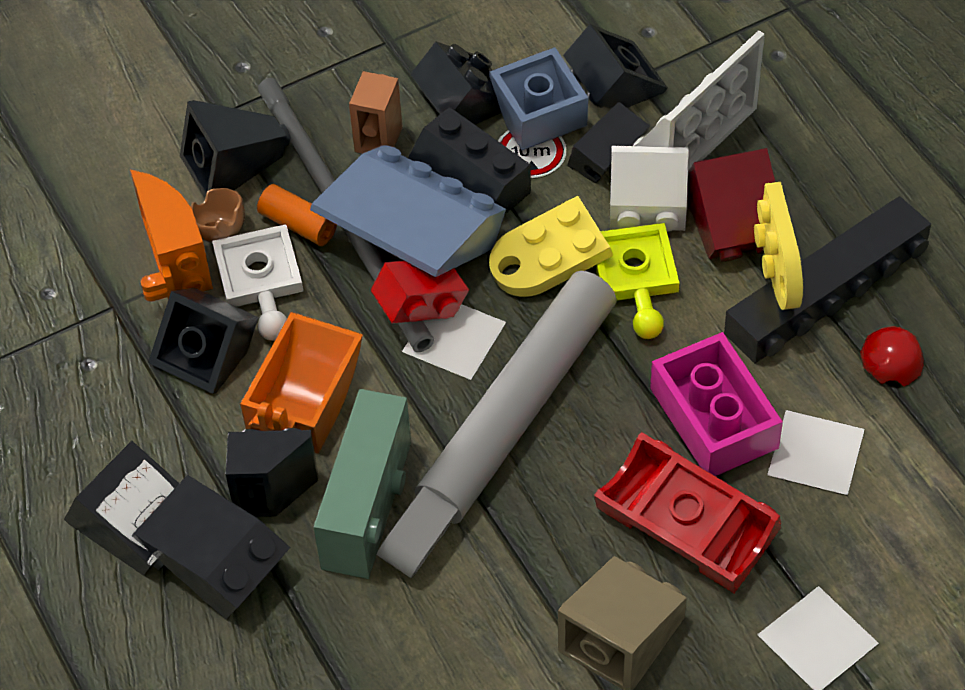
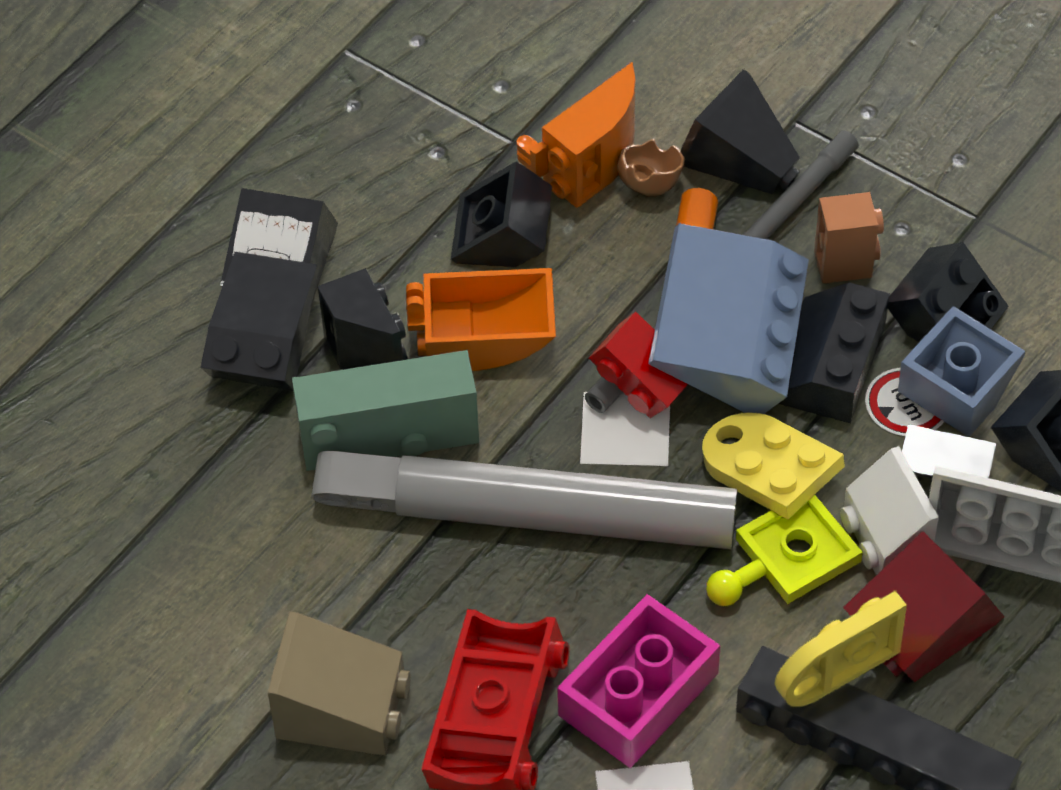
camera: 65 degrees right, 0 degrees up
white plate [212,224,303,341] -> none

